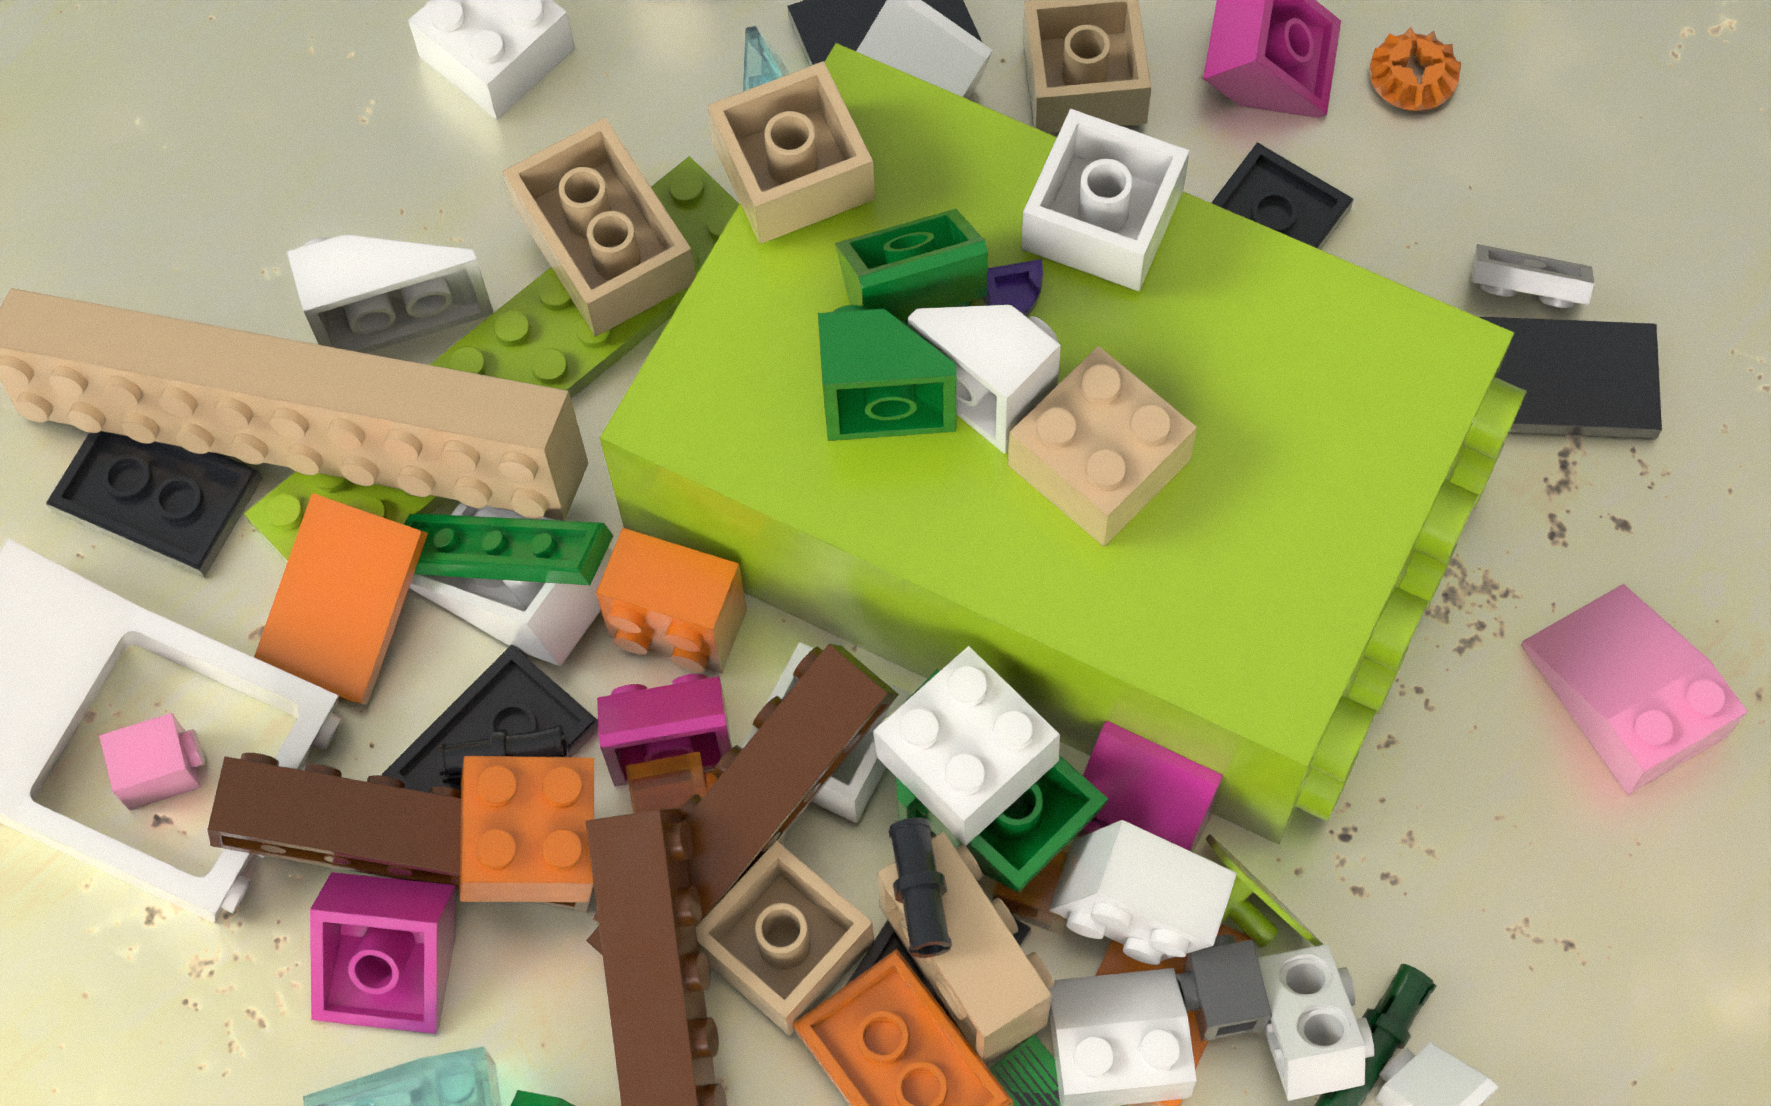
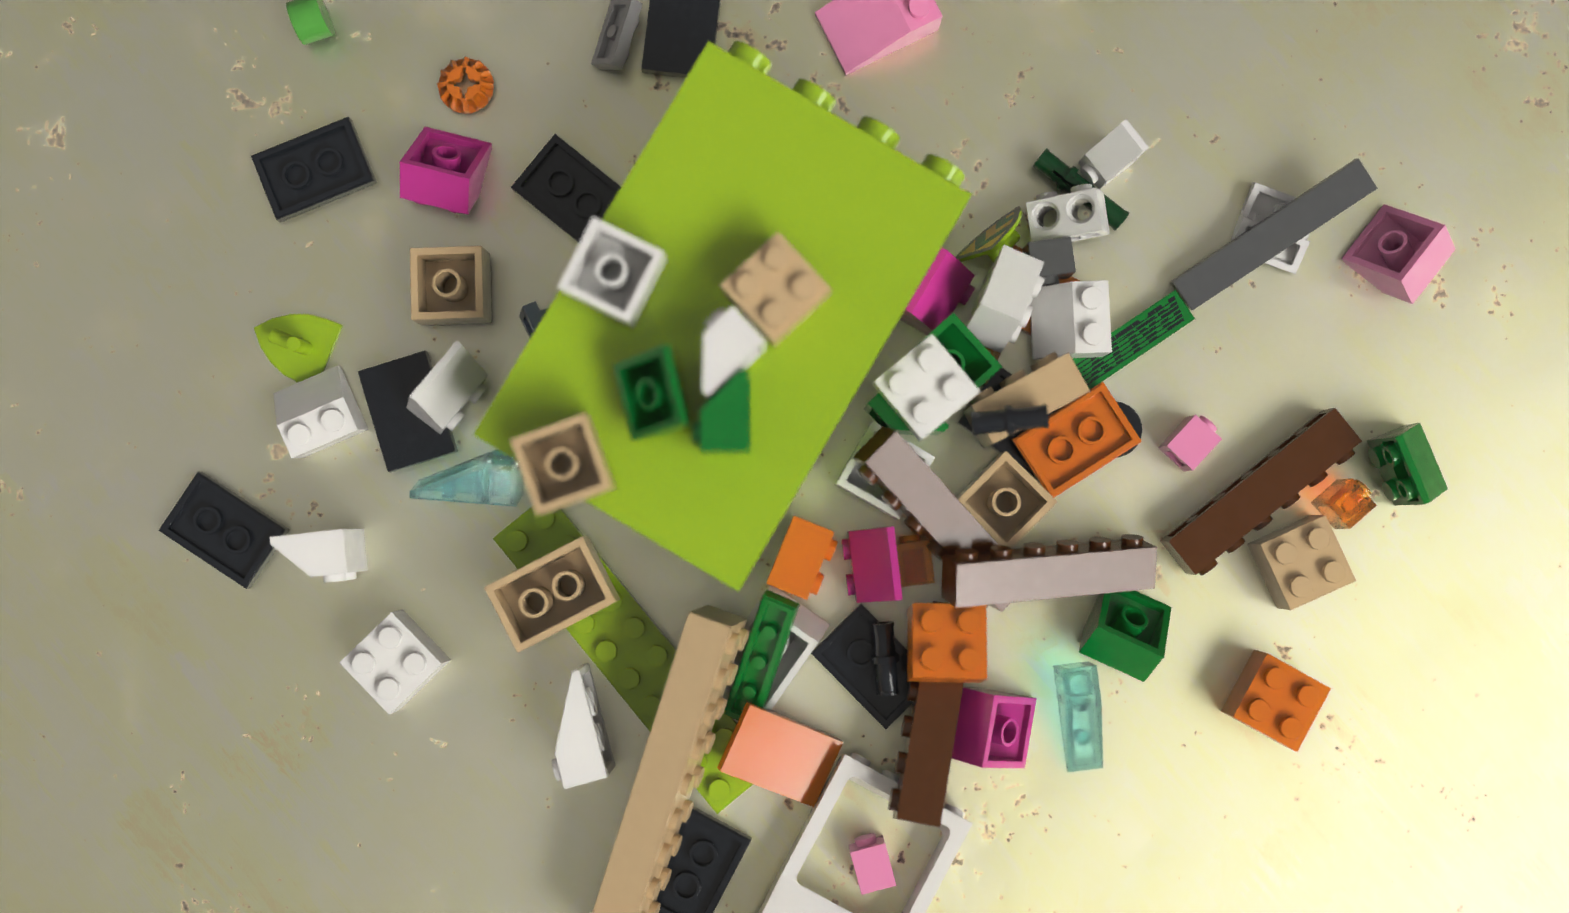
camera: 90 degrees left, 20 degrees up
dark purple tile [983,259,1043,317] -> none

